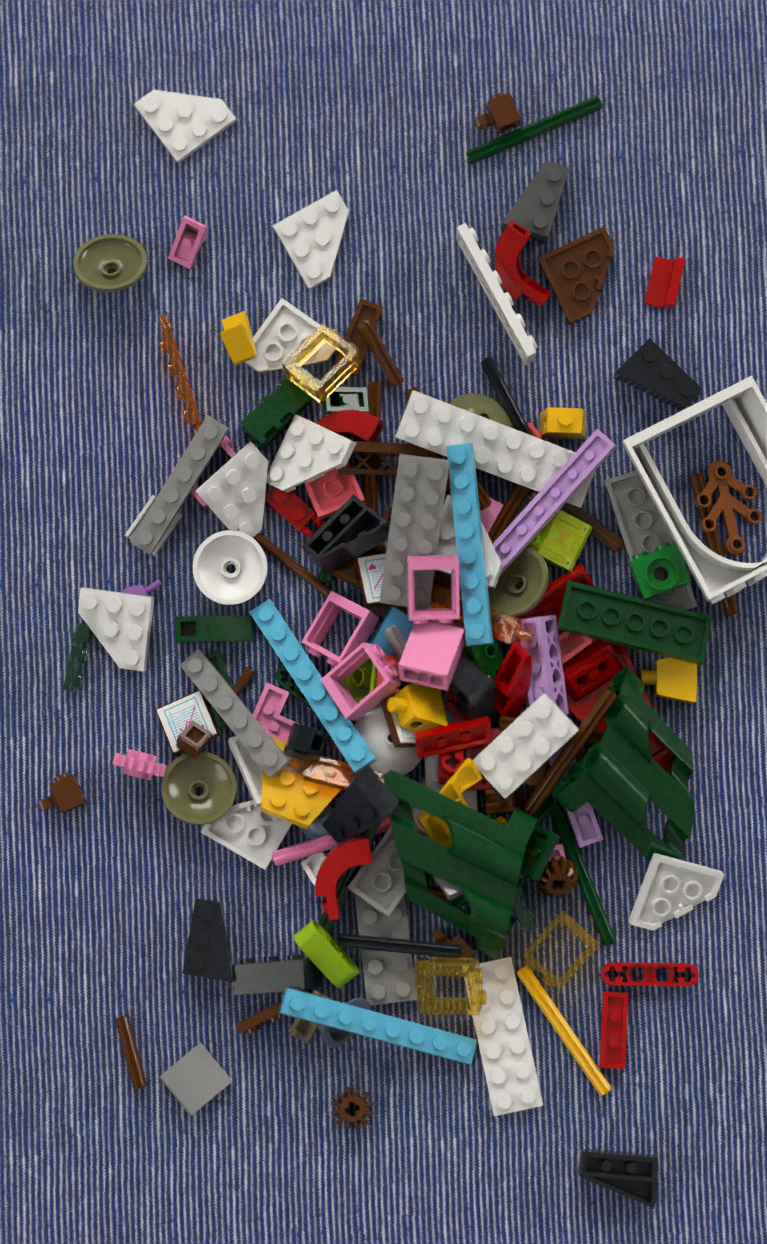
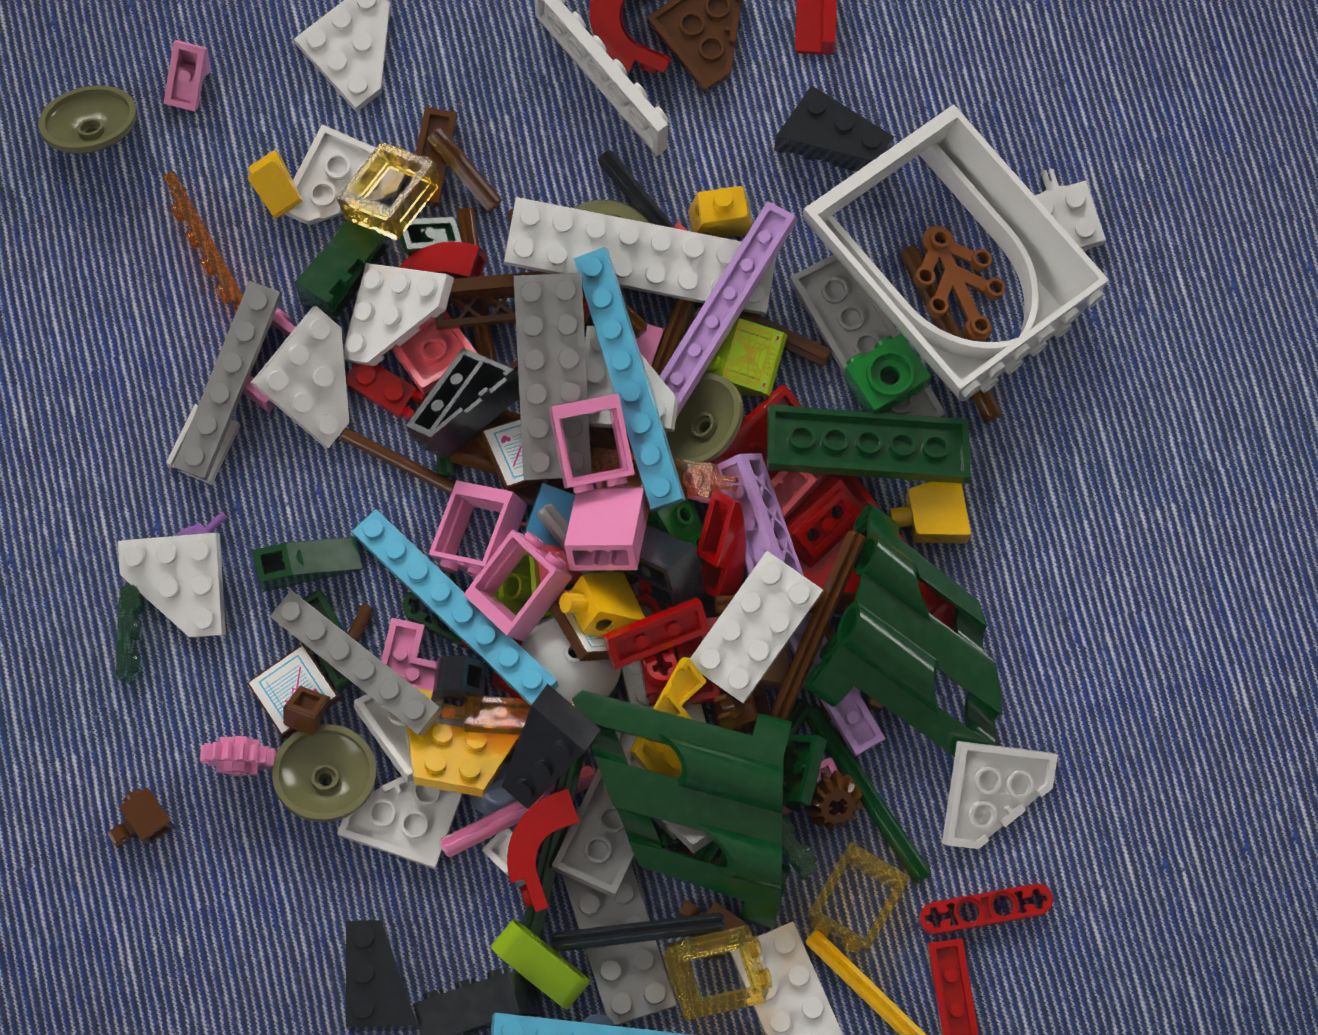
camera: 15 degrees left, 10 degrees down
white dish [193,530,268,605] -> none

